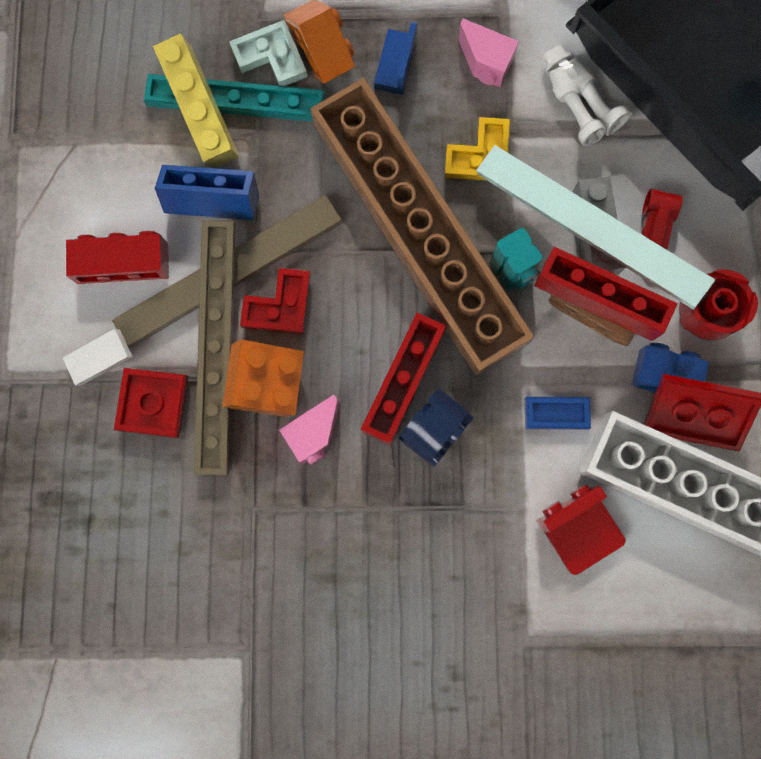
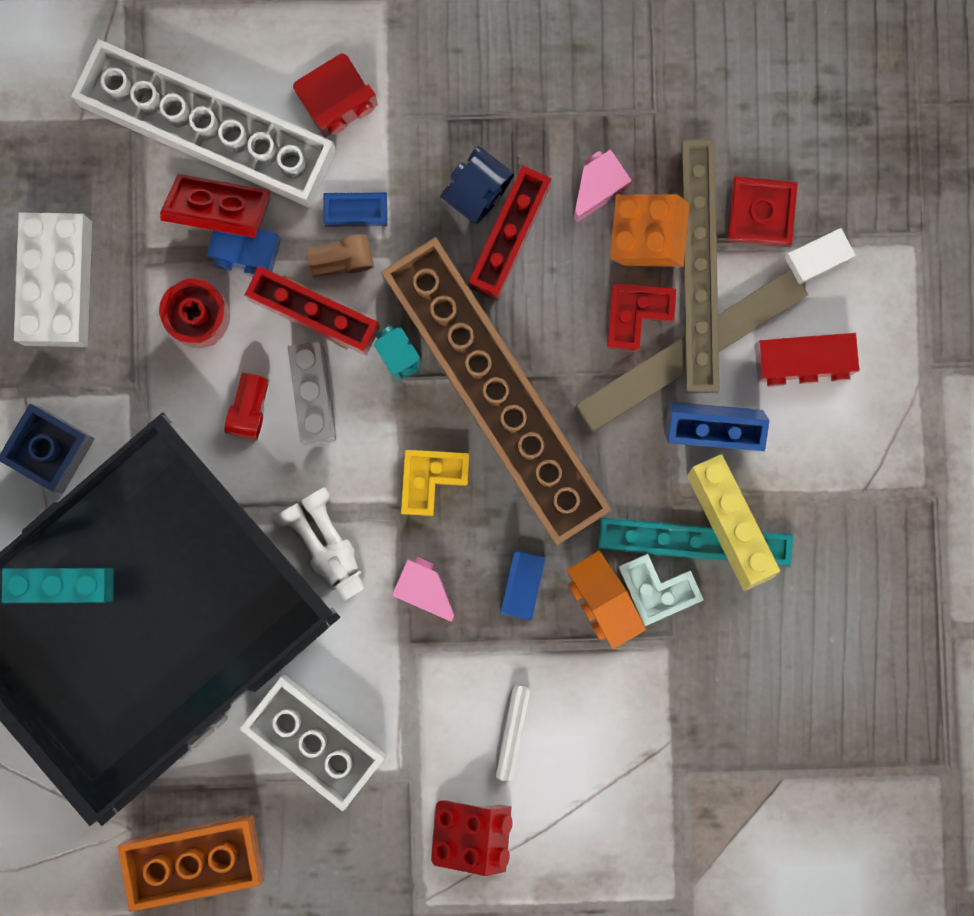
camera: 175 degrees right, 5 degrees up
light aqua tile [476,145,715,310] -> none
none -> medium nougat piece [307,235,374,277]

